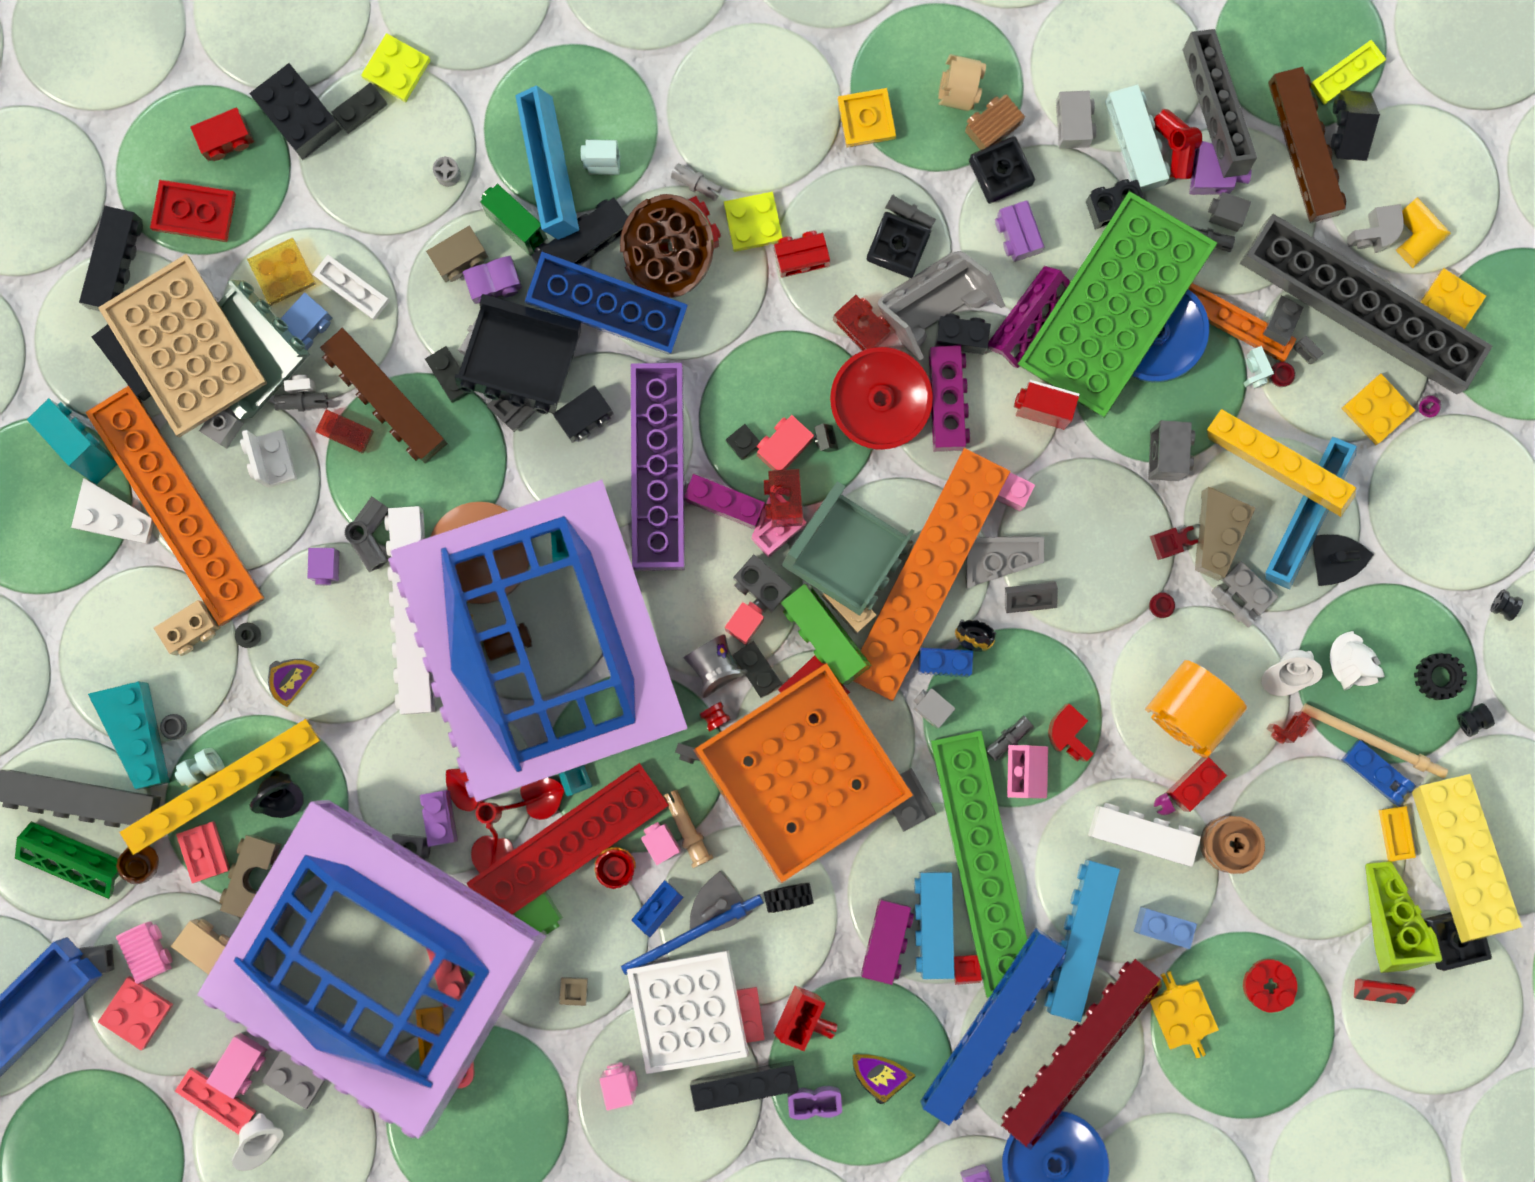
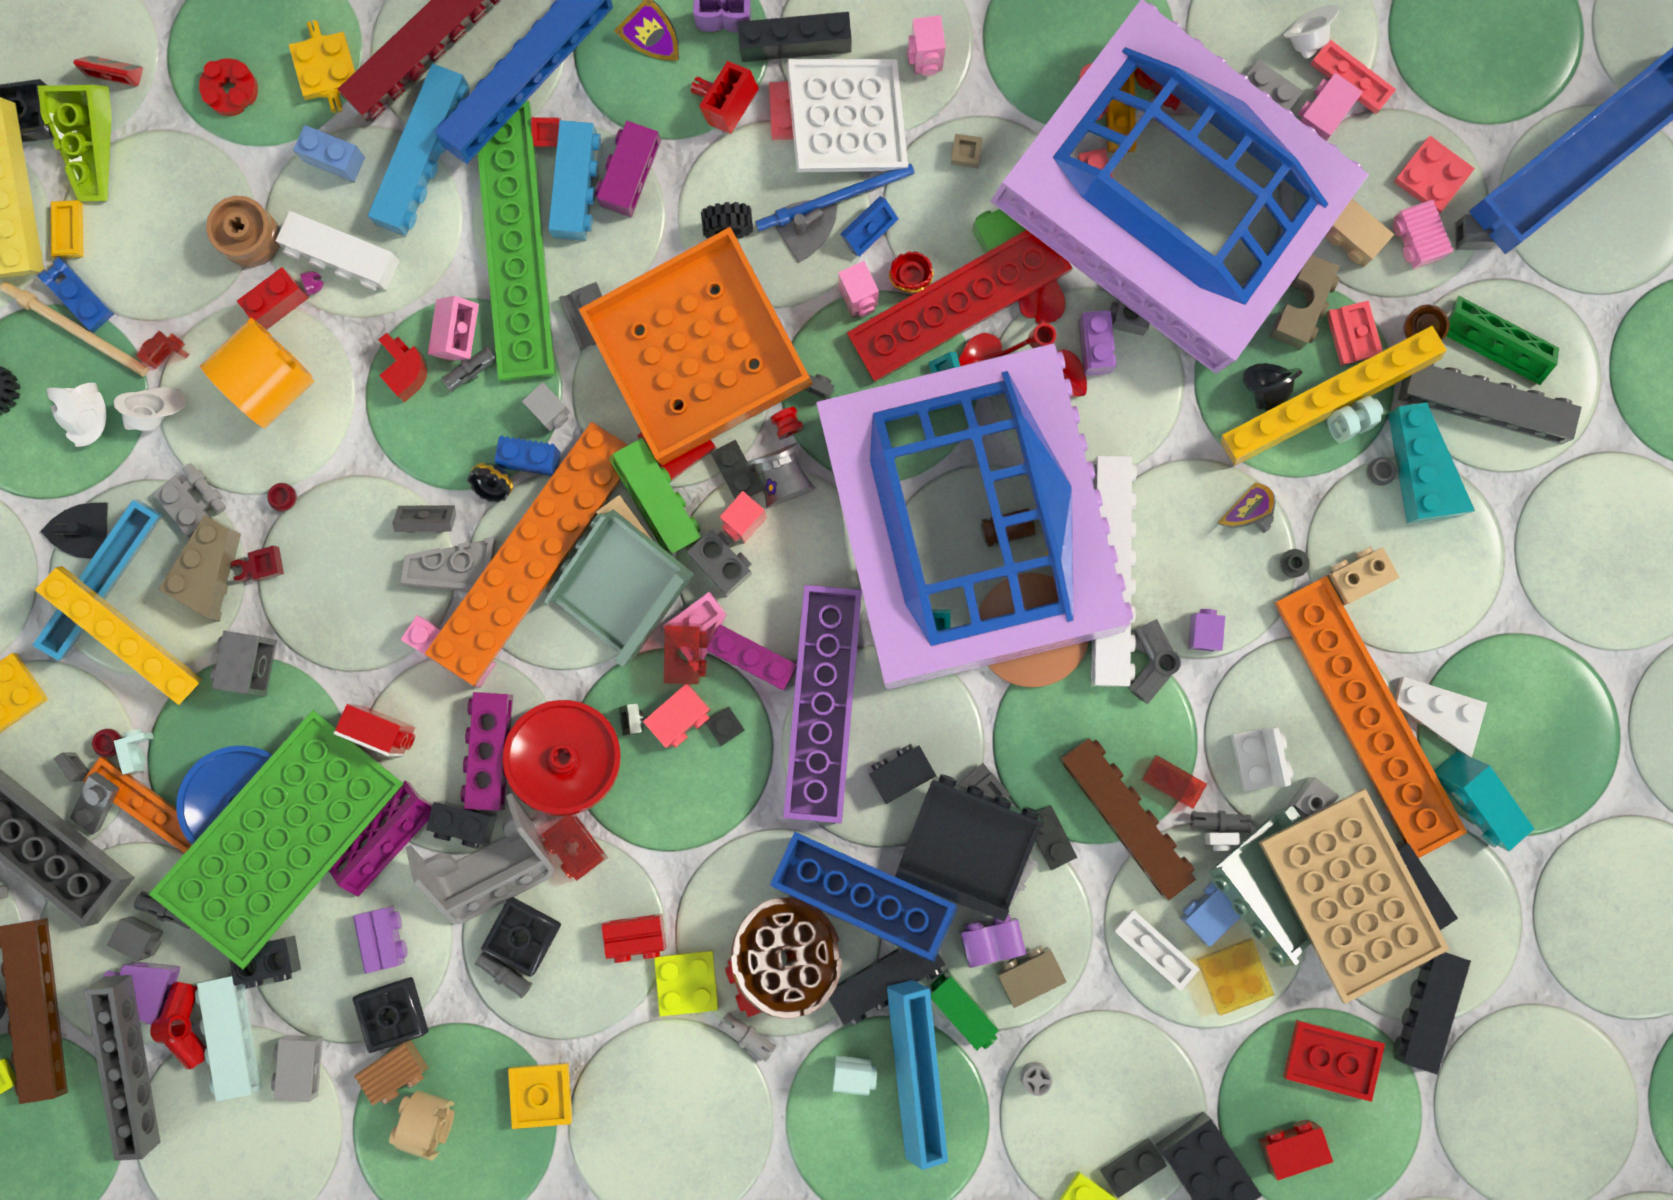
camera: 170 degrees left, 0 degrees up
tan pin [663,789,713,868] -> none

